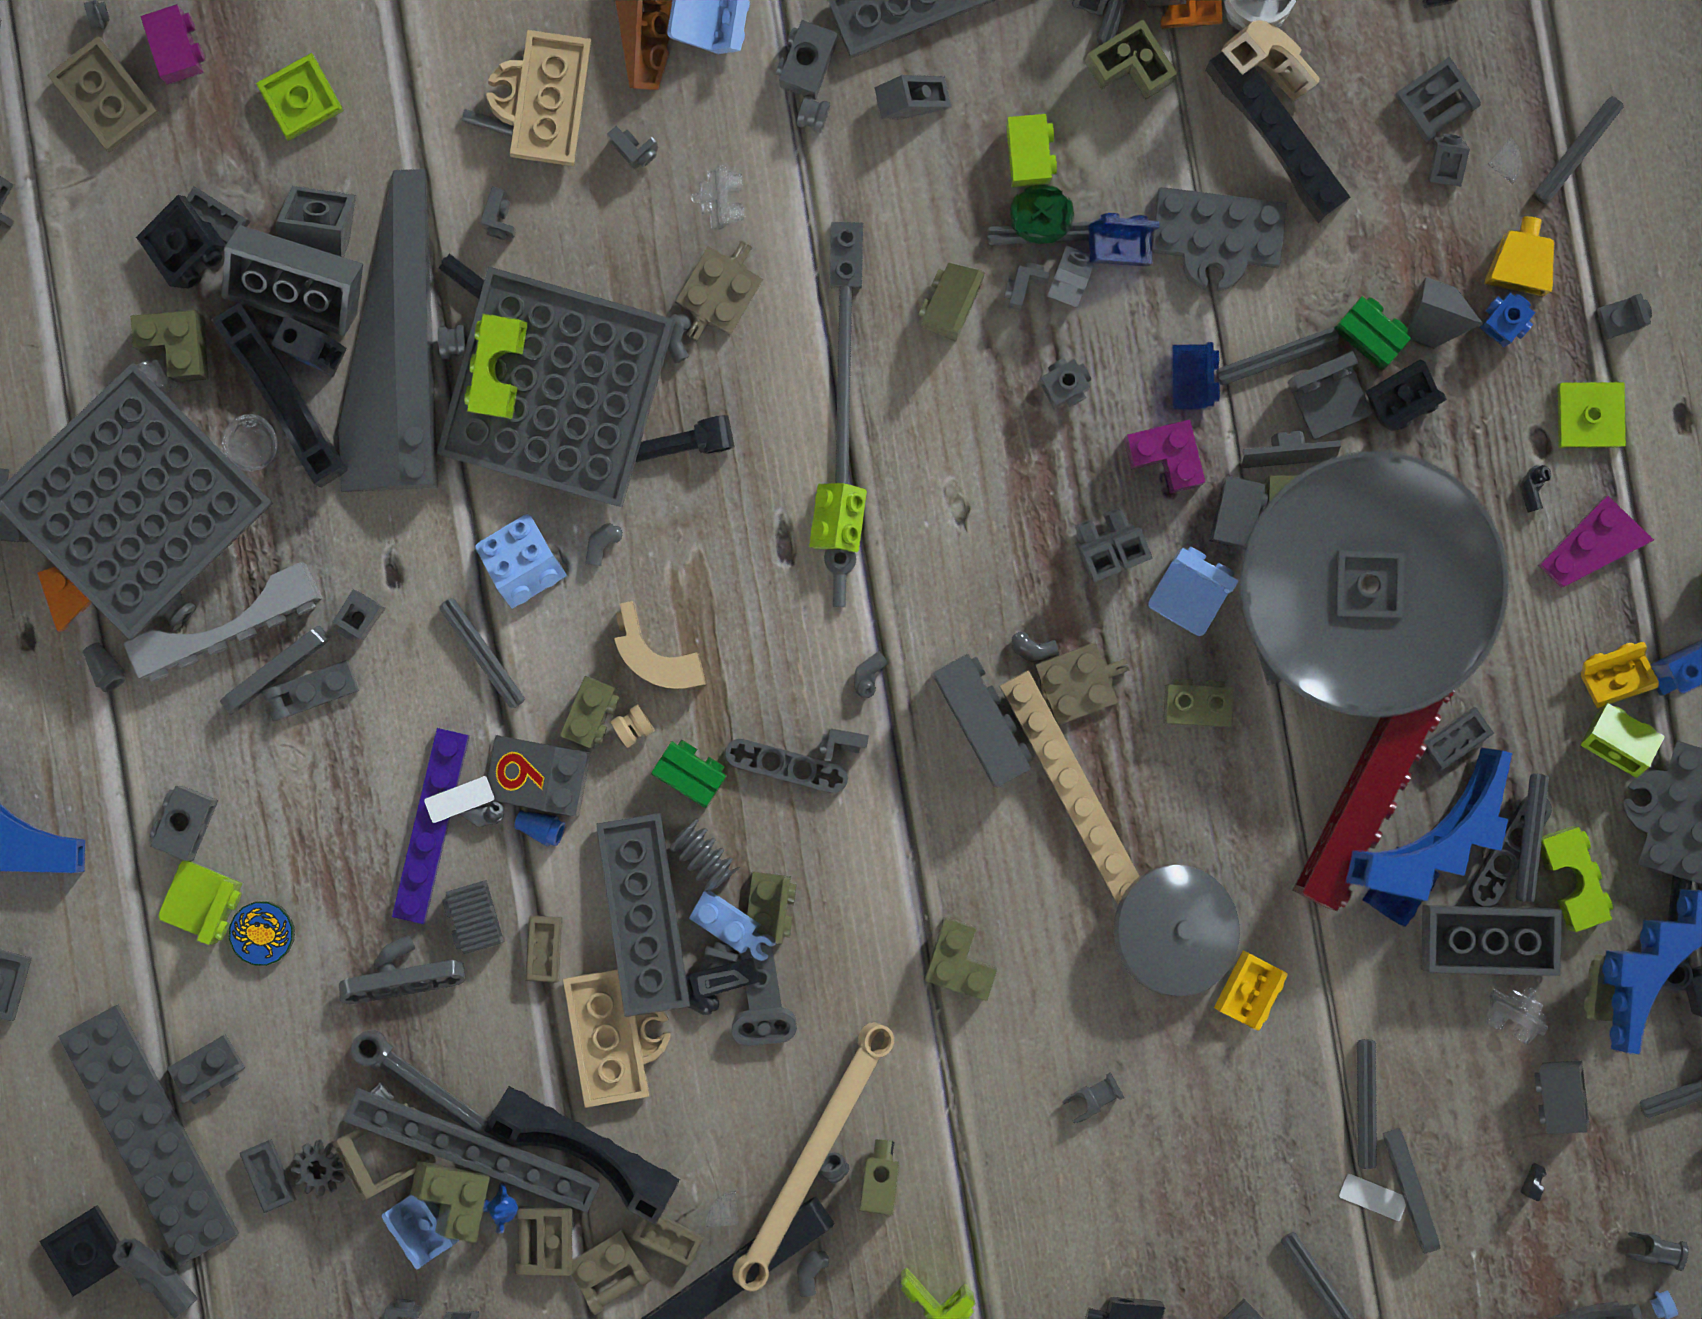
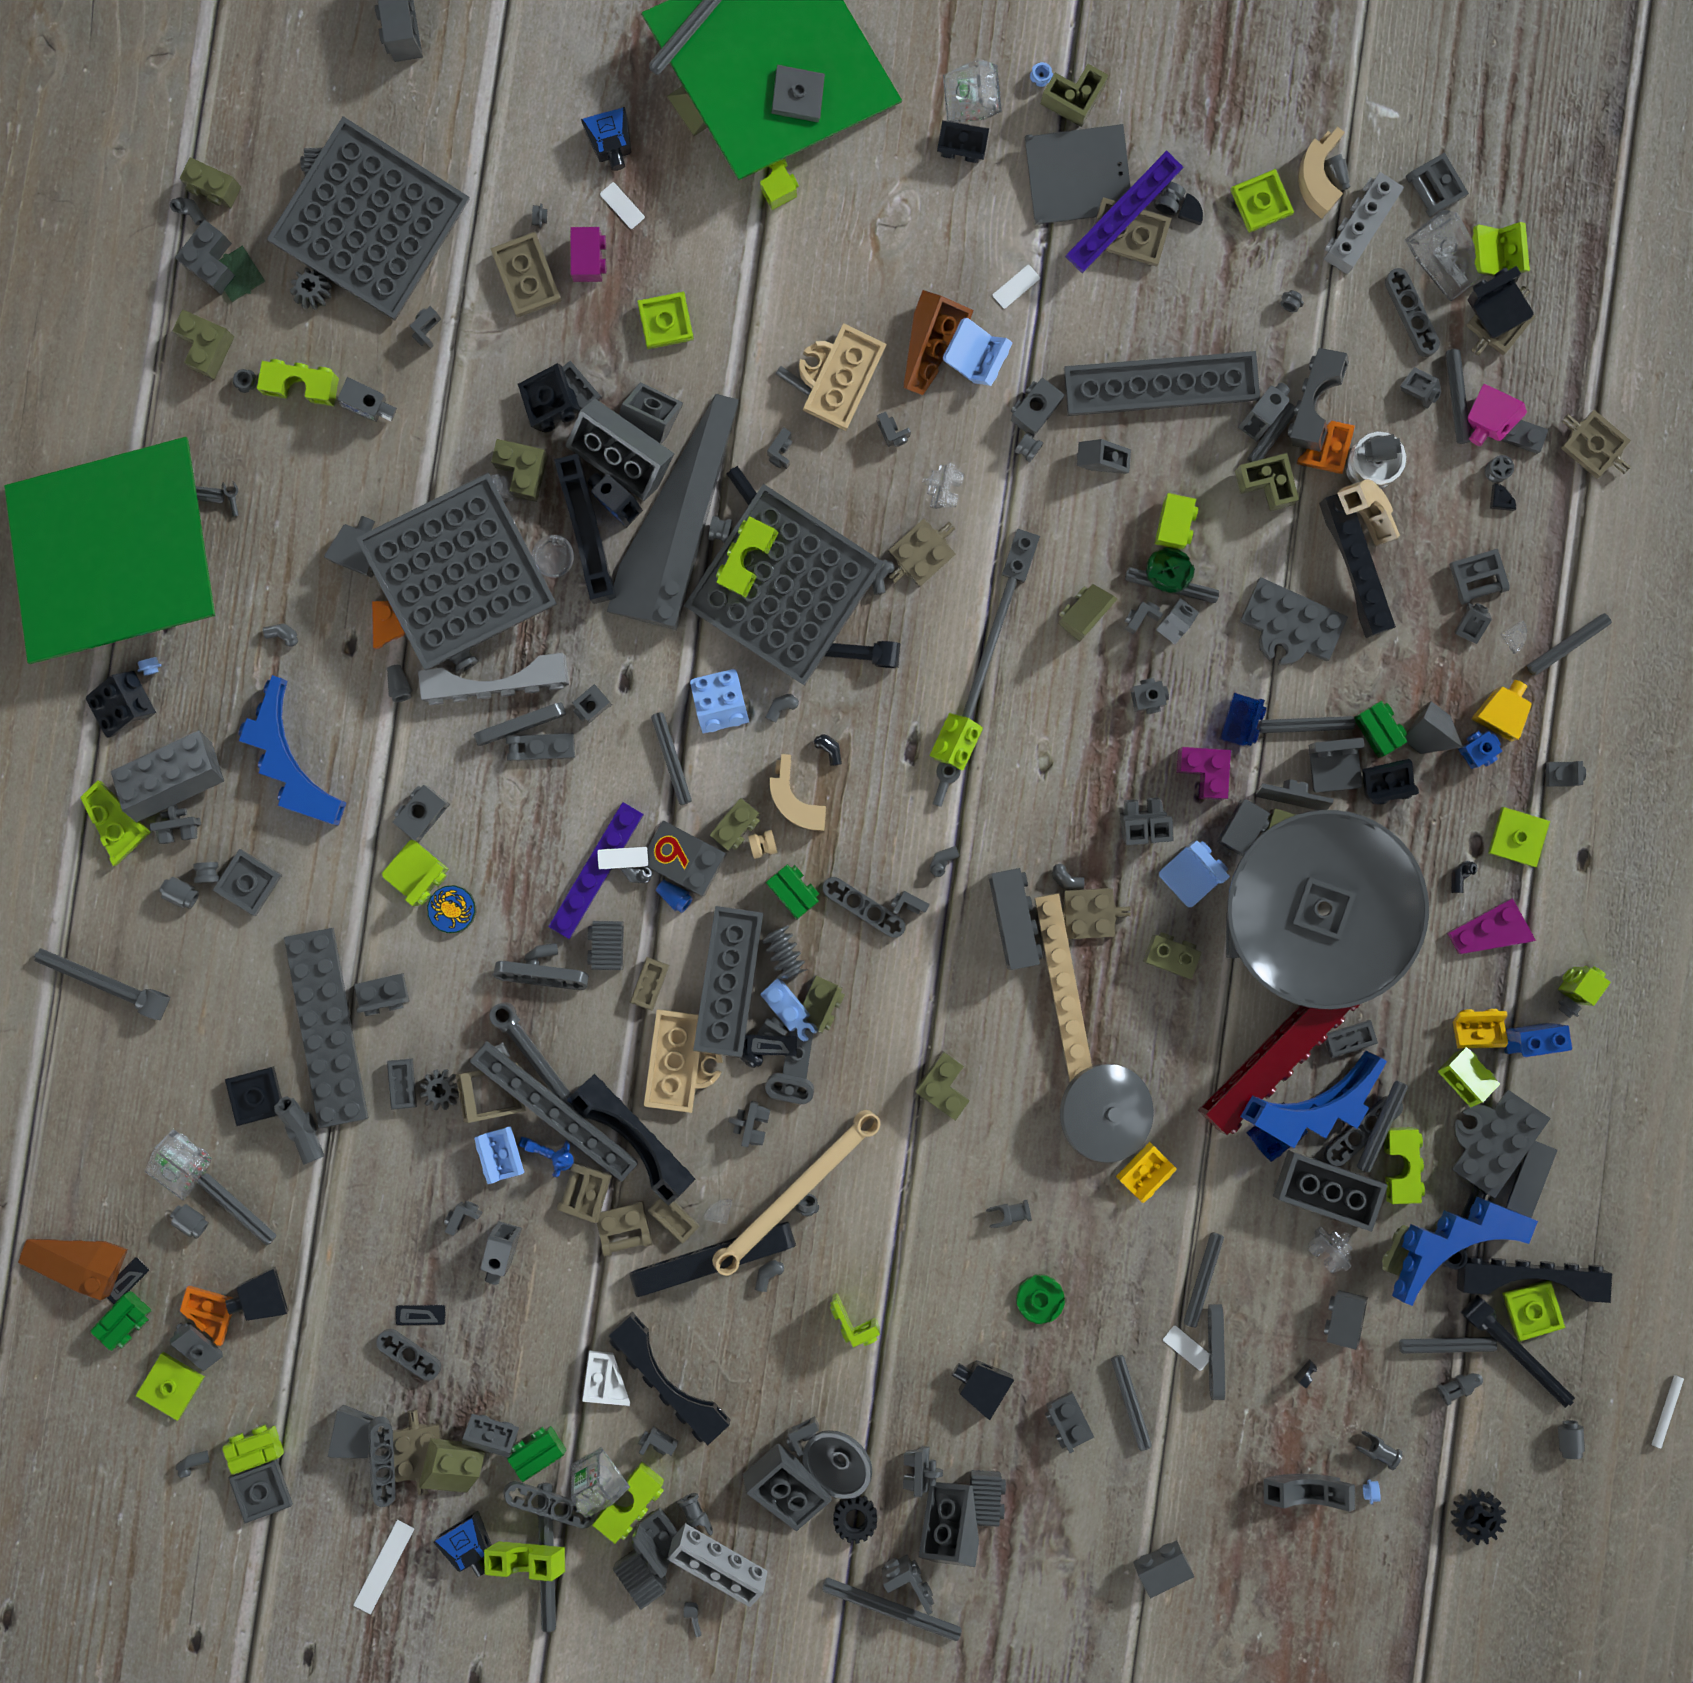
camera: 10 degrees right, 0 degrees up
olive brick [411,1161,490,1243] -> none
olive torso [859,1139,899,1215] -> none
clear blue bracket [1088,213,1160,267] -> none
none -> dark grey hips [728,1101,770,1147]
none -> black arm [814,734,842,766]
none -> green tile [1016,1274,1065,1324]

